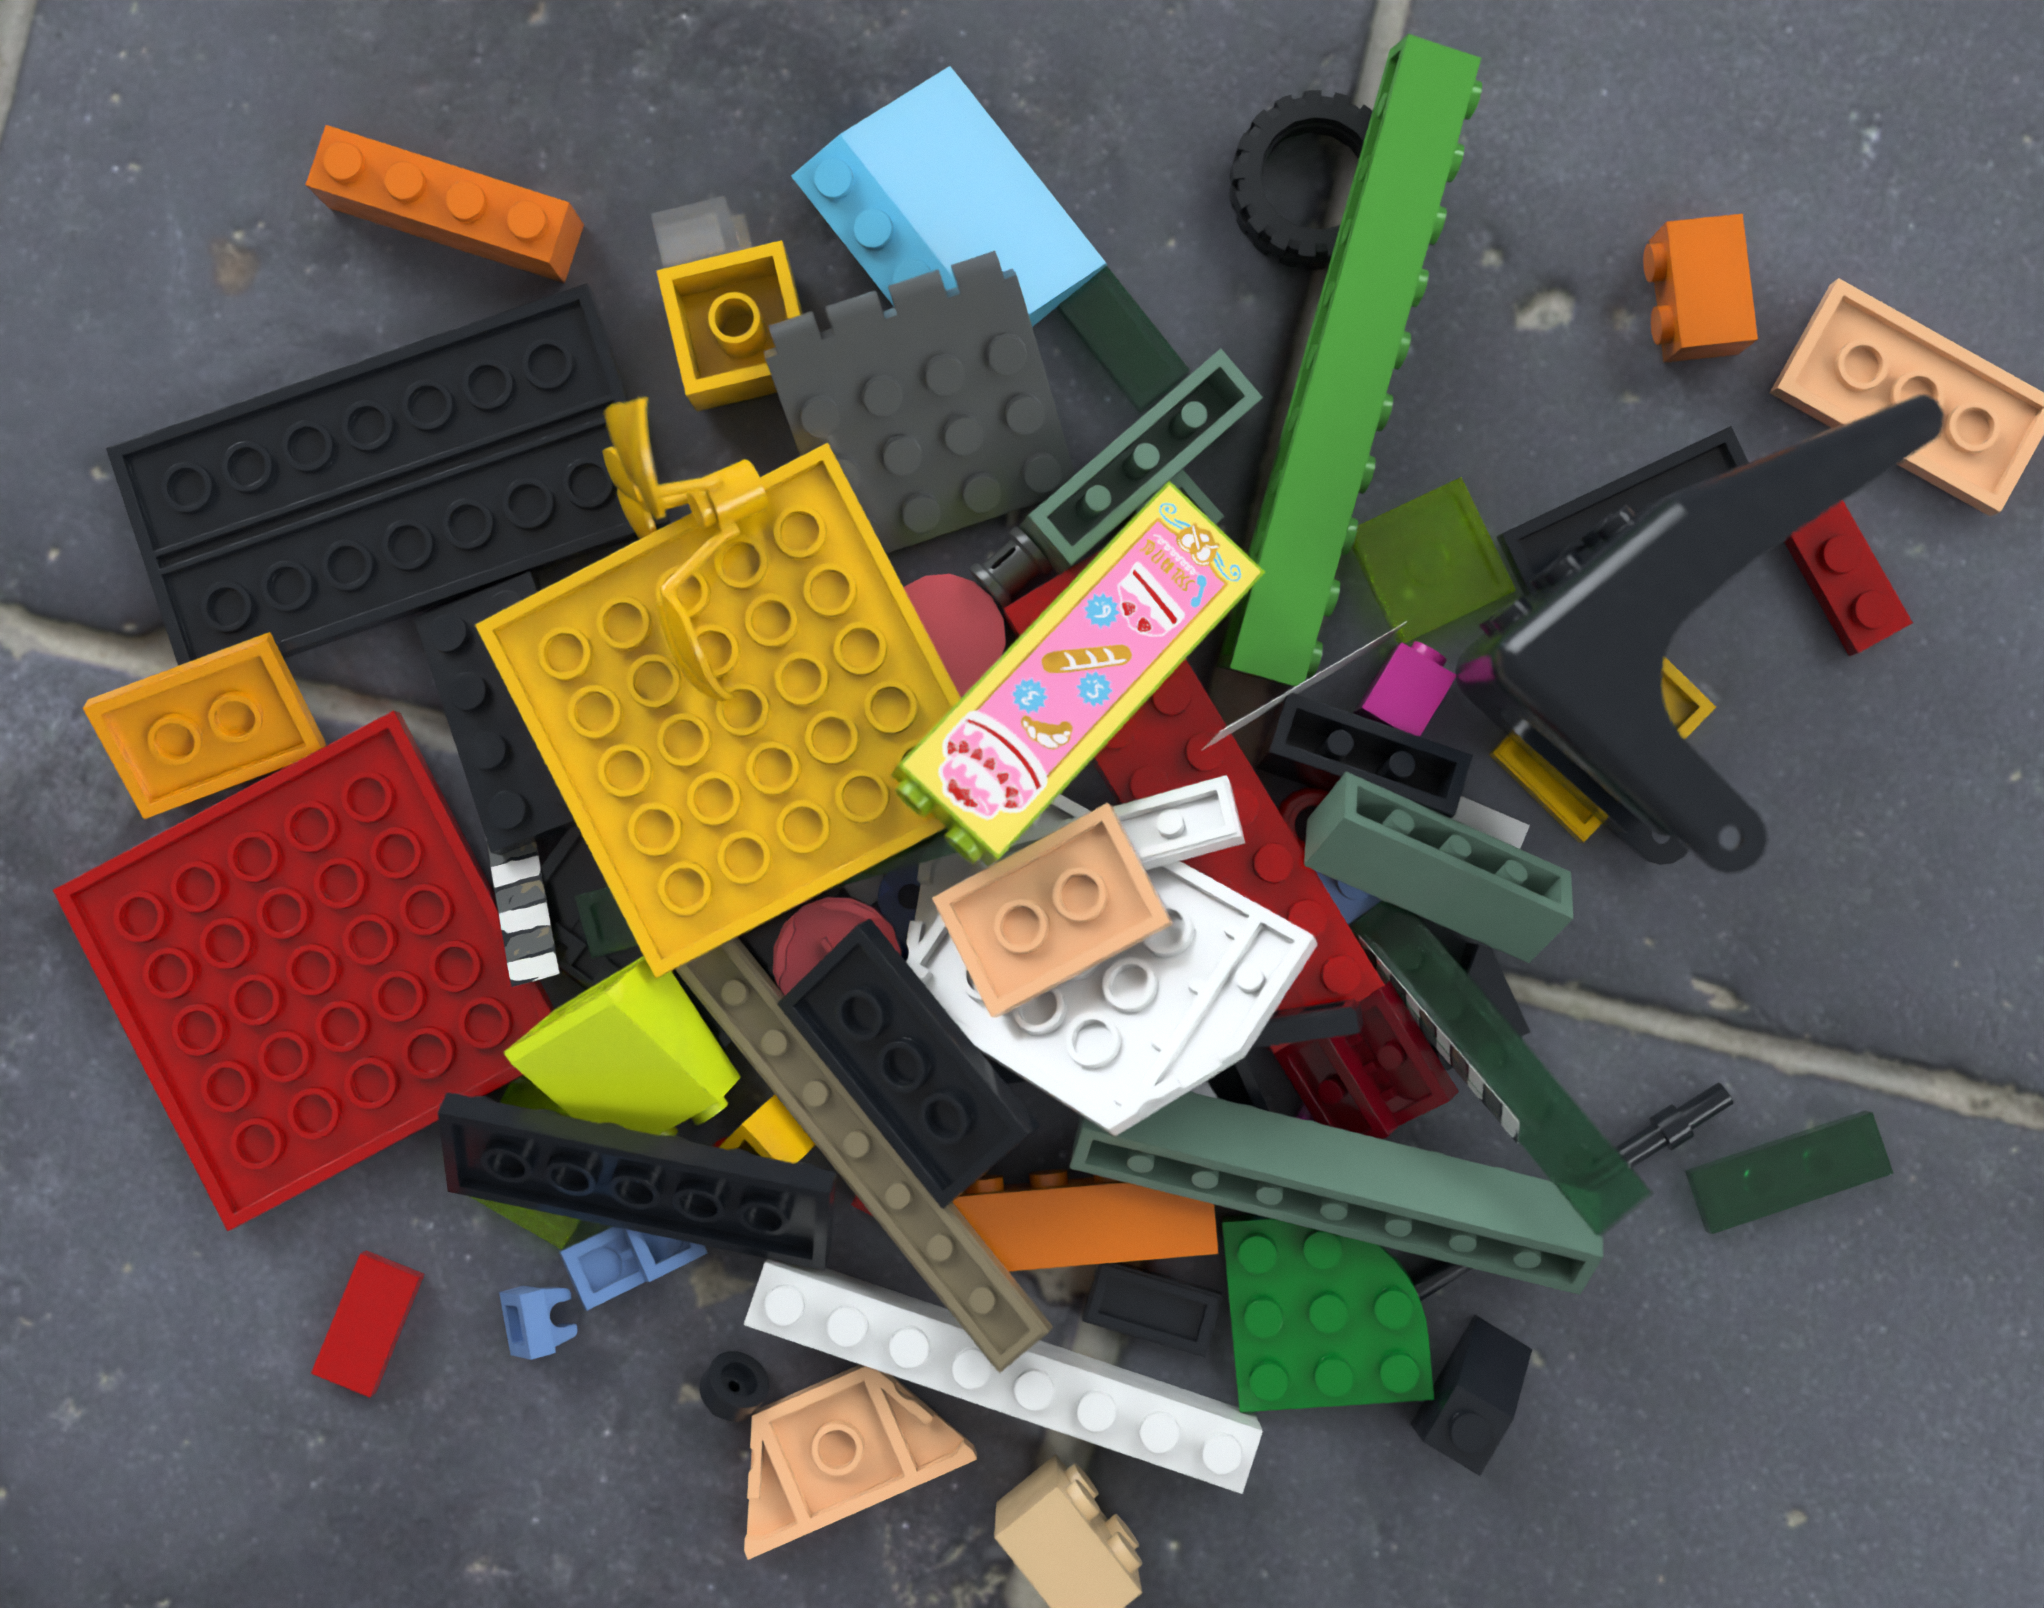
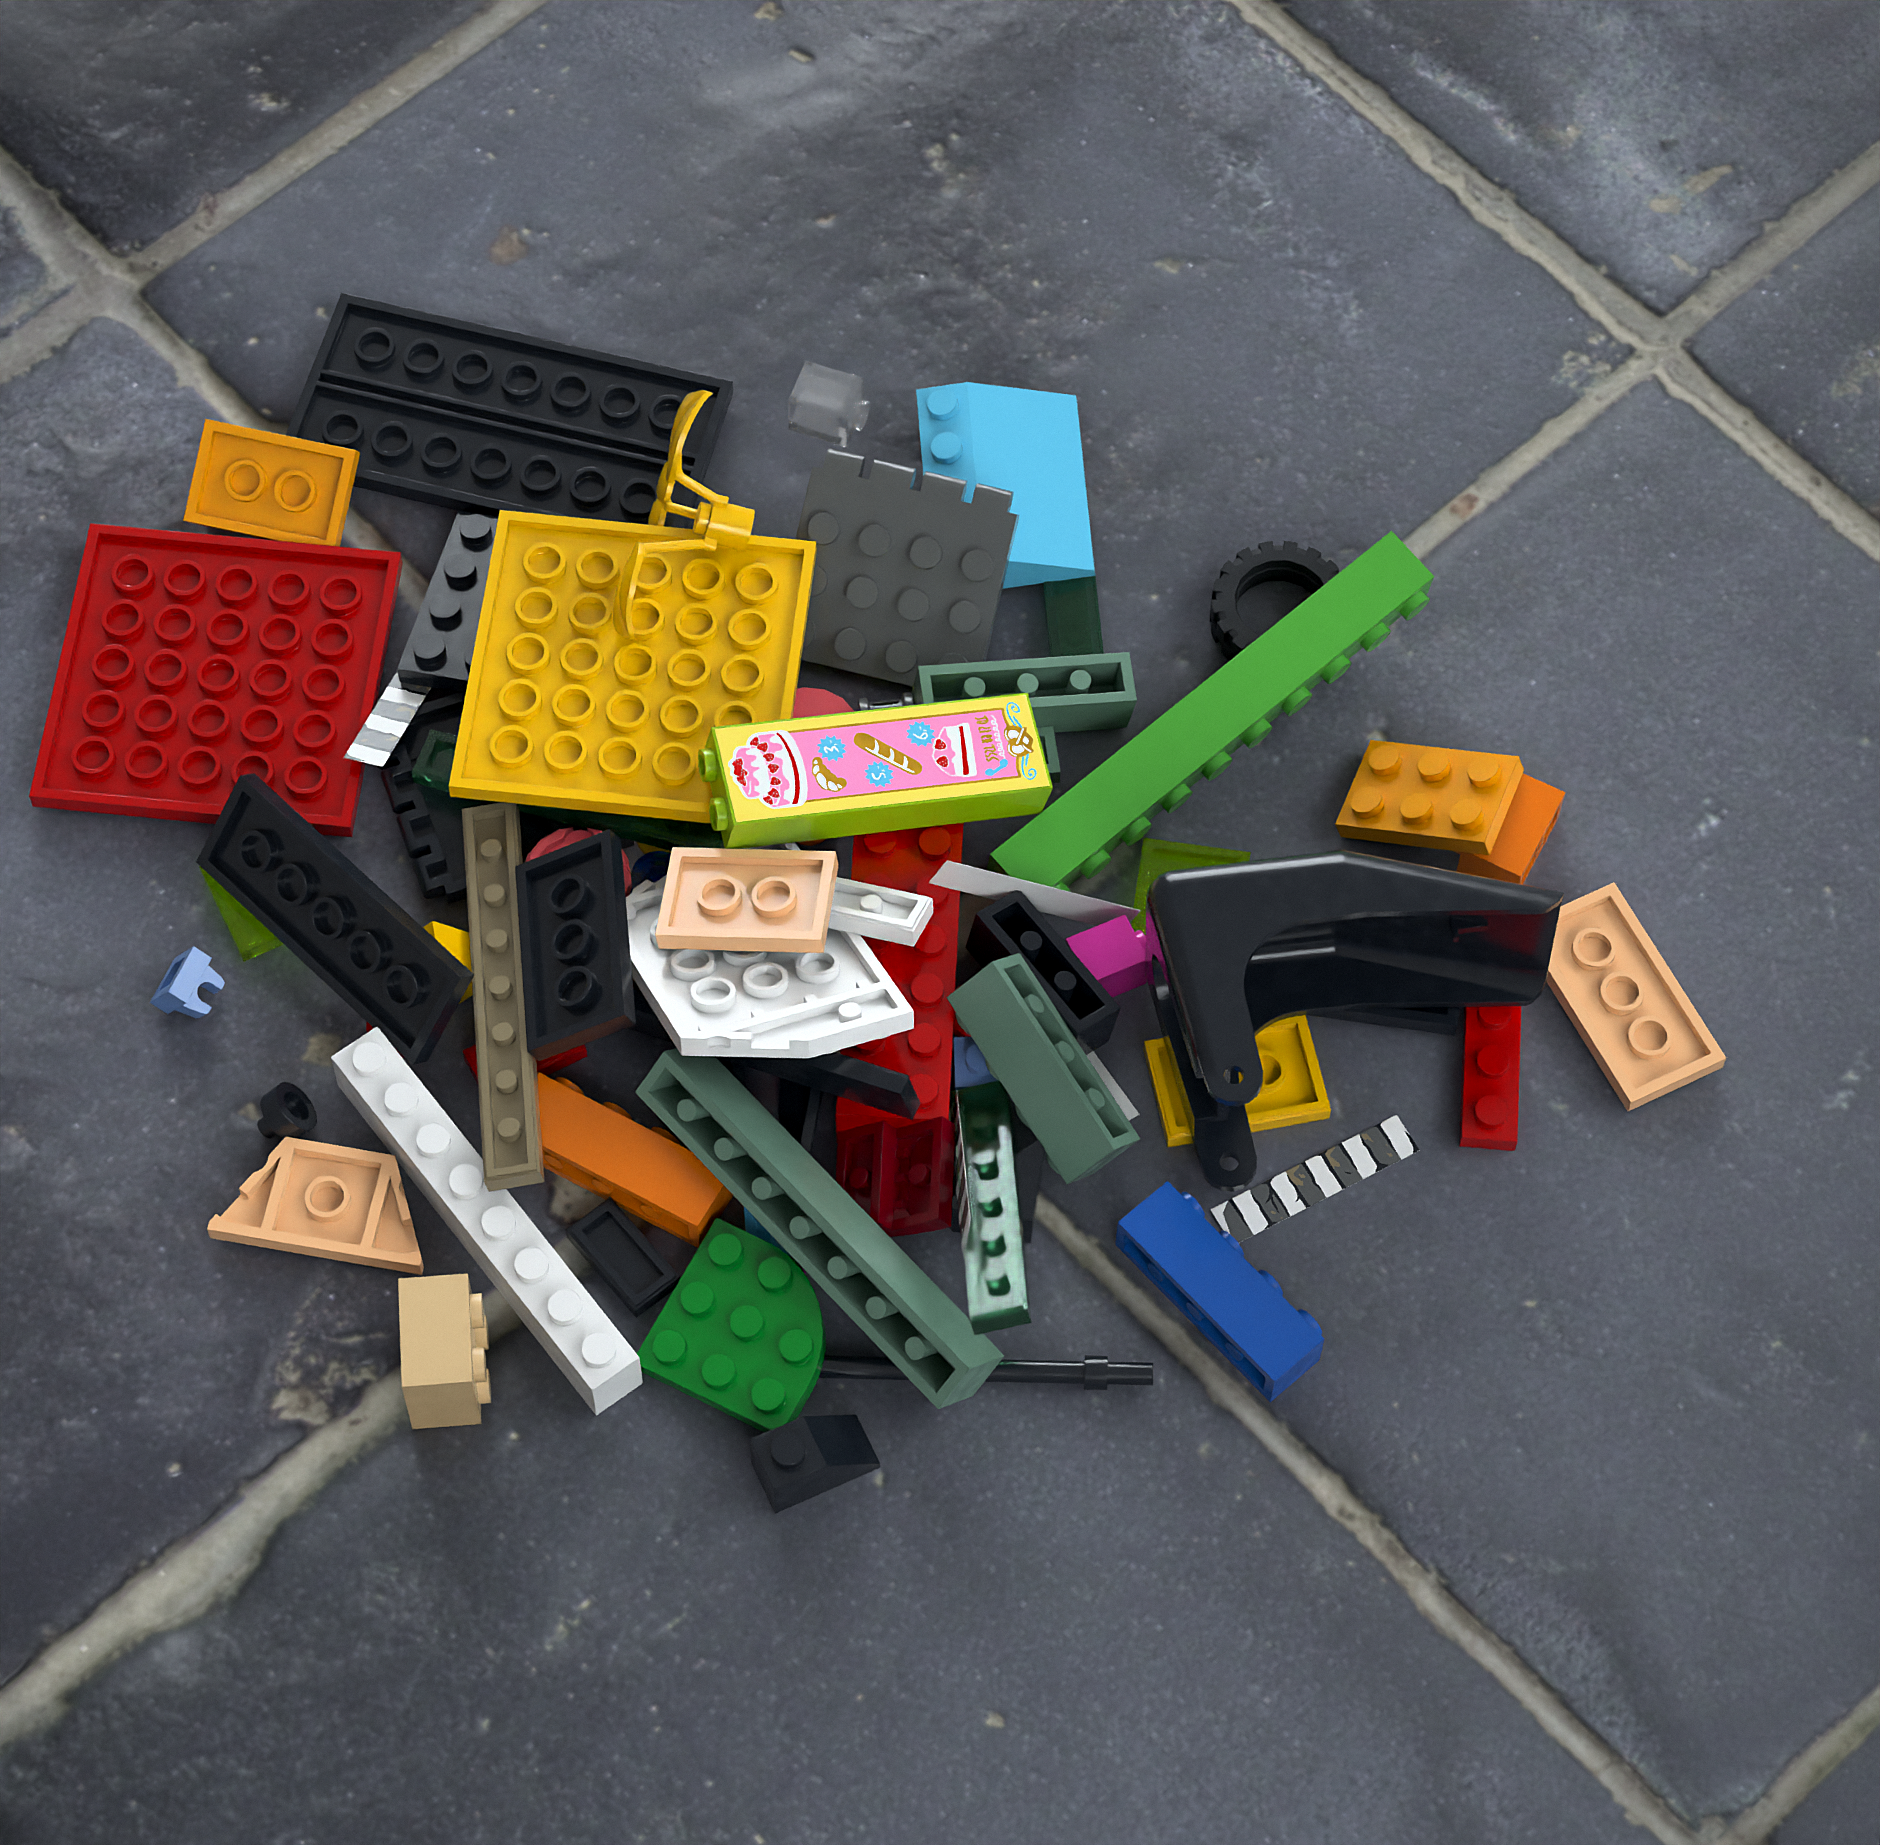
camera: 30 degrees right, 25 degrees down
orange brick [305,125,584,283] -> none
red tile [311,1250,425,1398] -> none
neon yellow slope [504,956,741,1136] -> none
medium blue slope [558,1226,708,1311] -> none
yellow brick [656,240,803,412] -> none
clear green tile [1685,1110,1894,1234] -> none
none -> blue brick [1115,1181,1324,1402]
none -> sticker [1210,1115,1420,1243]
none -> light orange plate [1335,740,1524,855]

